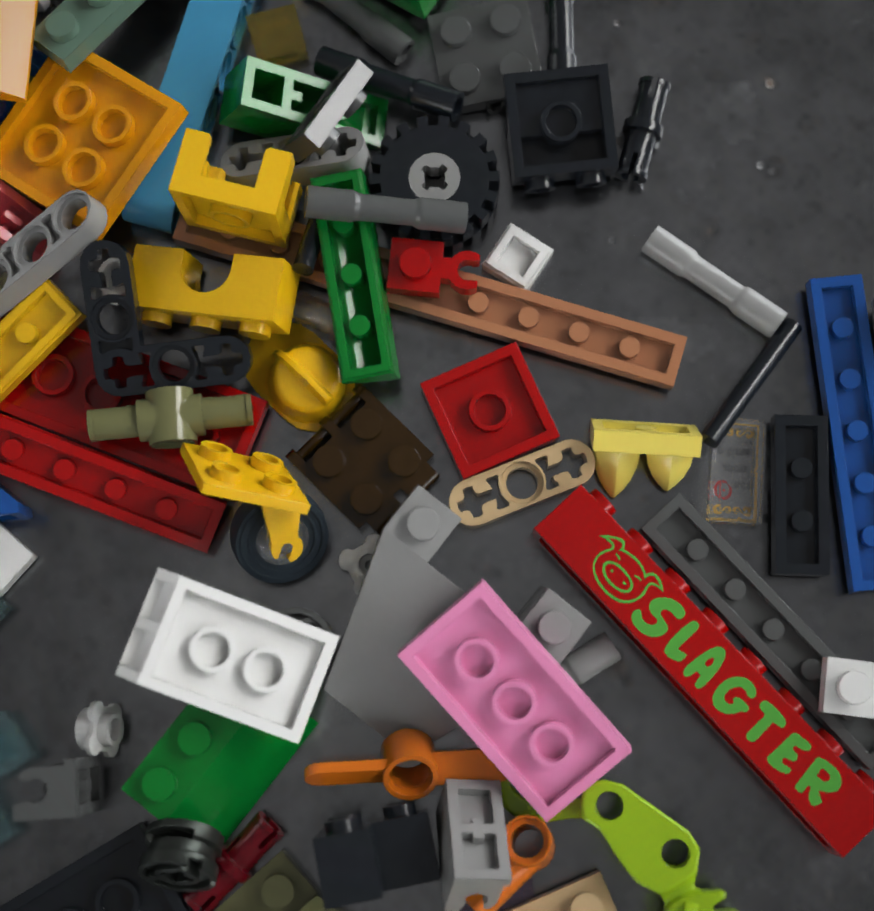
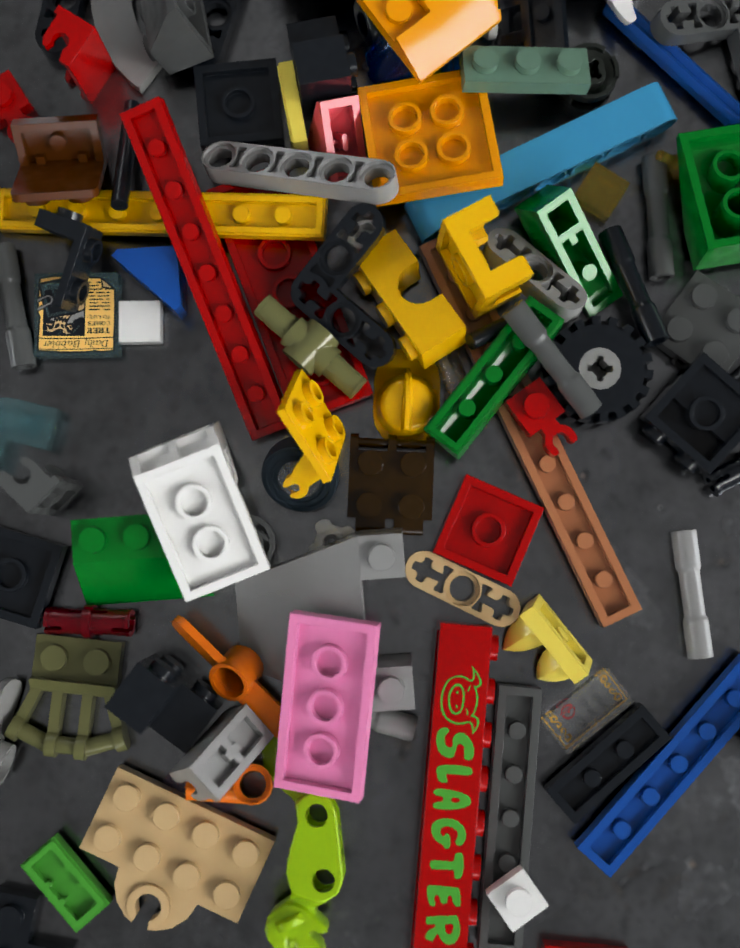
camera: 40 degrees right, 5 degrees up
white plate [75,701,124,758] -> none
pearl dark grey wheel [138,818,225,892] -> none
plate [282,58,374,163] -> none
white tile [482,223,554,290] -> none
black bar [701,318,802,448] -> none

